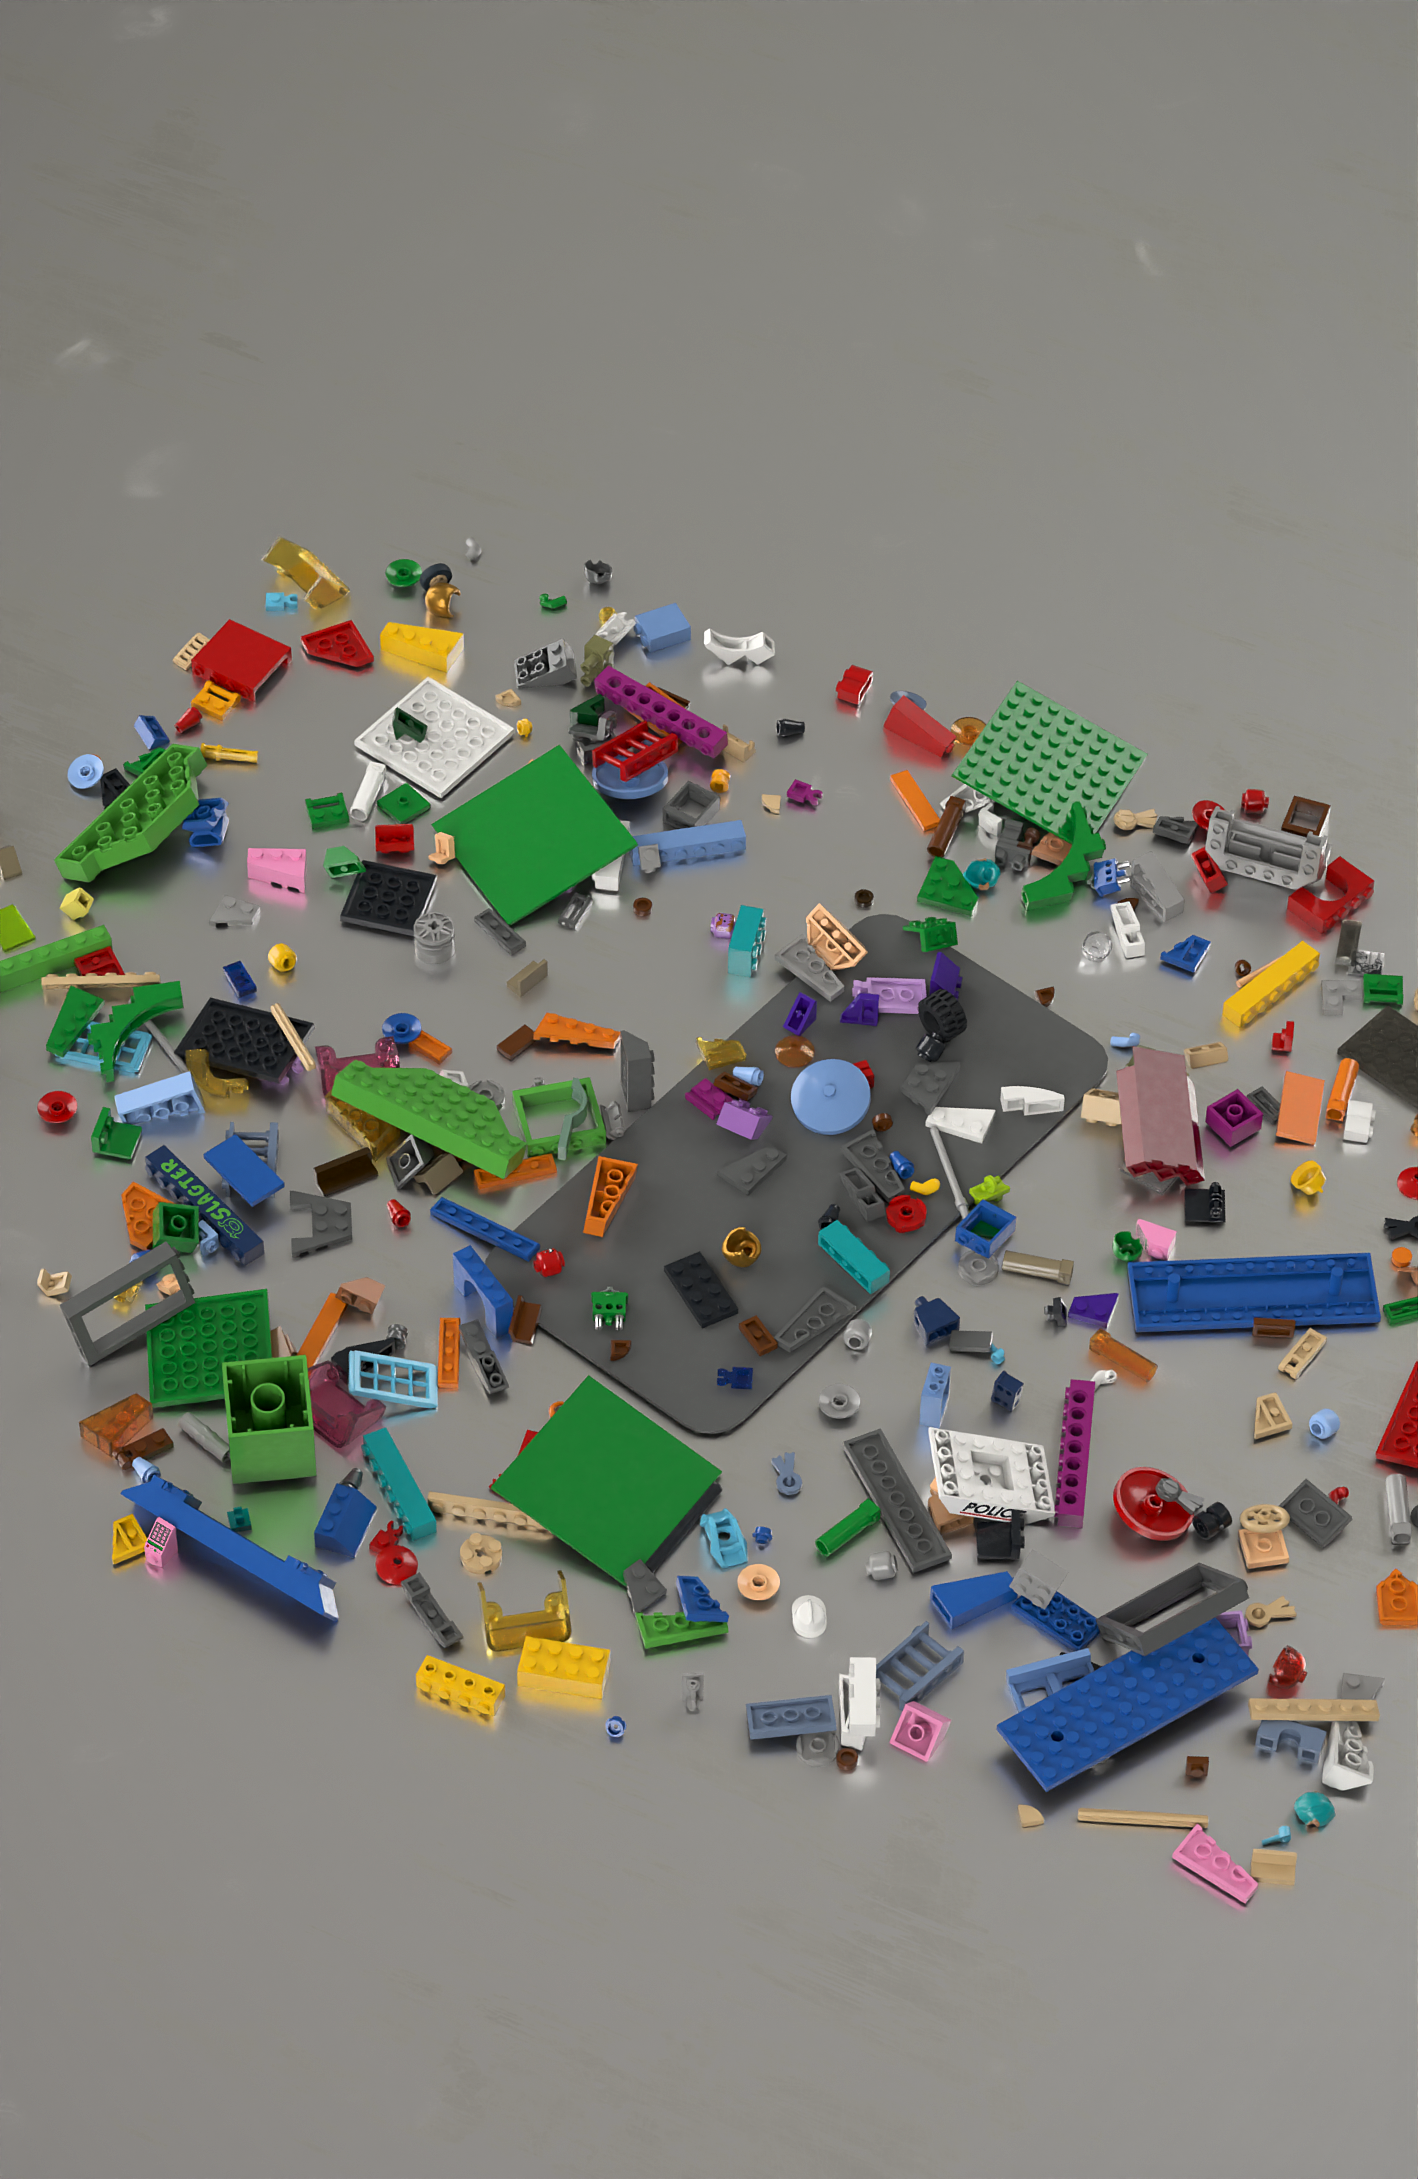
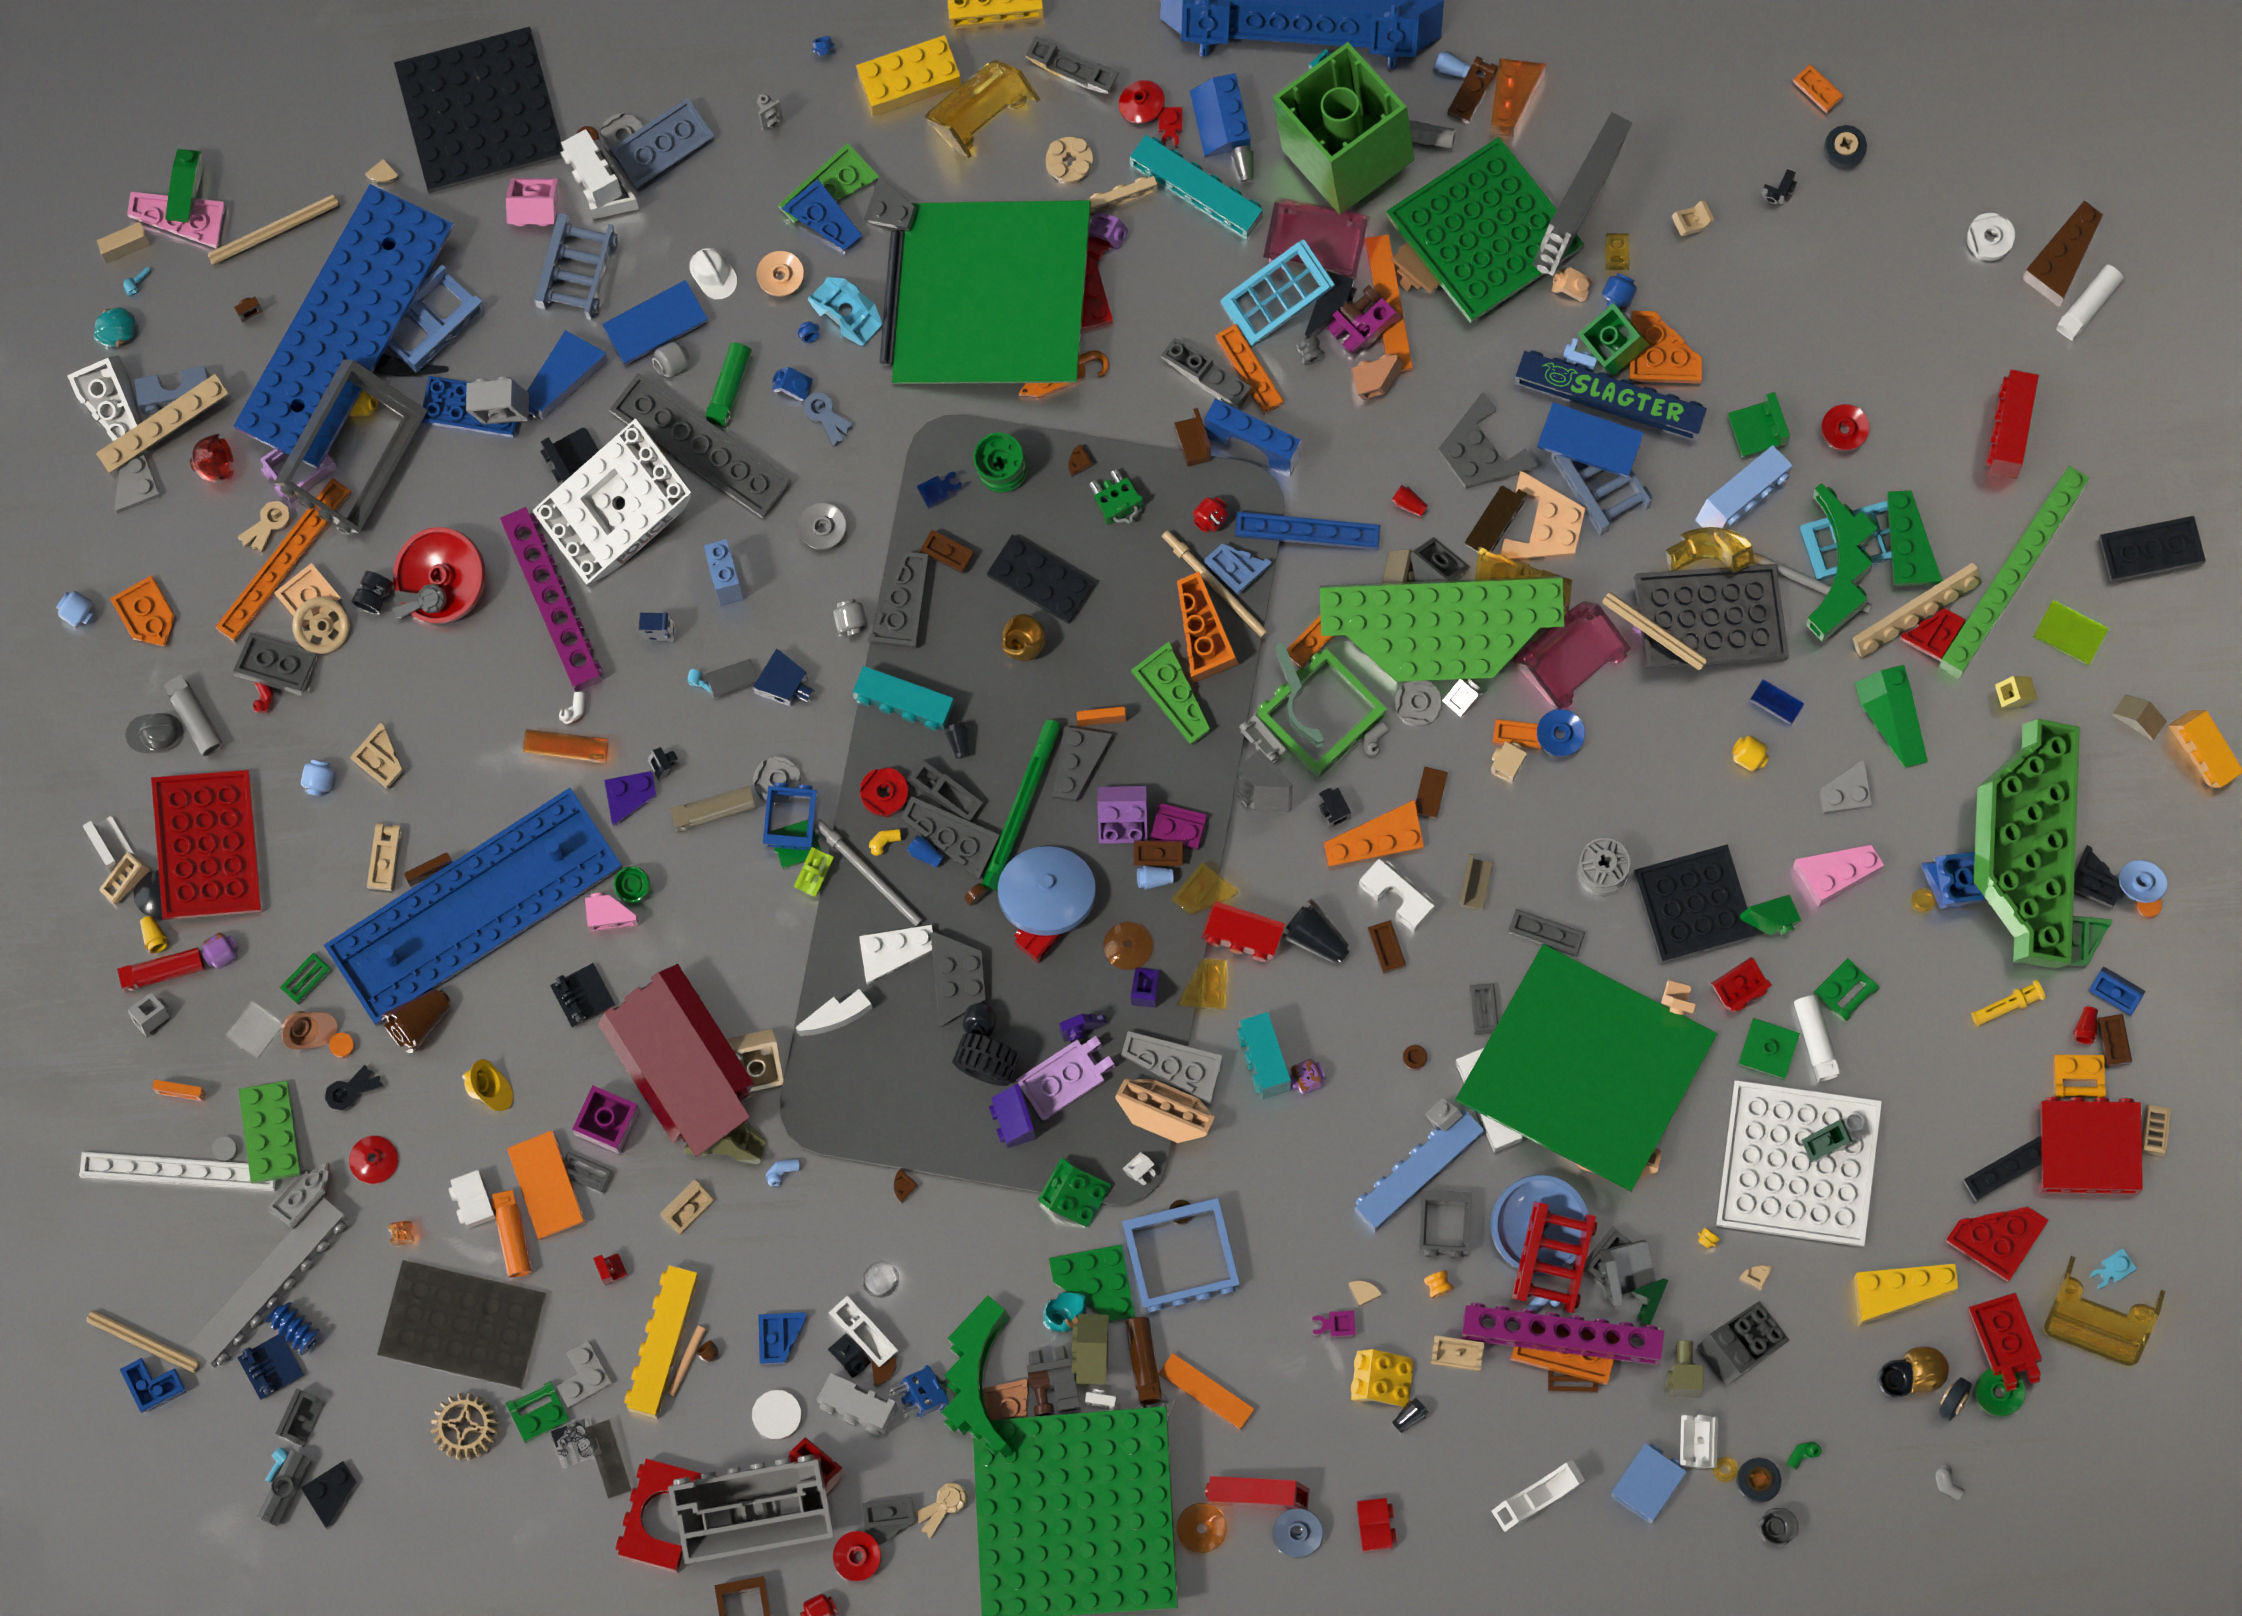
camera: 155 degrees right, 25 degrees up
none -> green slope [165,149,203,223]
none -> orange tile [215,478,352,642]
none -> reddish brown cone [381,989,450,1053]
none -> black plate [394,26,563,193]
none -> blue tile [602,280,709,366]
none -> white tile [752,1390,802,1440]
none -> blue bracket [772,367,813,401]
none -> black bracket [828,1333,871,1378]
none -> green wheel [973,432,1028,493]
none -> green piece [982,720,1061,891]
none -> olive brick [1072,1314,1109,1384]
none -> orange tile [1076,706,1126,727]
none -> medium lavender bracket [1089,211,1128,249]
none -> medium blue window [1122,1198,1240,1312]
none -> white tile [1123,1152,1156,1185]
none -> bright green wing [1131,642,1210,745]
none -> tan bar [1162,530,1268,638]
none -> clear yellow wing [1177,959,1227,1010]
none -> red slope [1201,901,1286,962]
none -> medium blue wing [1204,544,1272,595]
none -> black cone [1281,898,1350,963]
none -> black brick [1319,788,1351,829]
none -> magenta hips [1327,285,1401,355]
none -> yellow bracket [1351,1349,1414,1407]
none -> white arch [1359,859,1434,932]
none -> reddish brown tile [1368,920,1406,974]
none -> tan brick [1491,742,1527,783]
none -> light nougat wing [1499,471,1585,562]
none -> black wheel [1736,1457,1782,1503]
none -> green wedge [1855,665,1928,768]
none -> black hair [1877,1360,1913,1398]
none -> clear yellow plate [1911,888,1936,913]
none -> black plate [1963,1135,2041,1202]
none -> red tile [1968,1293,2042,1392]
none -> reddish brown plate [2098,1014,2132,1067]

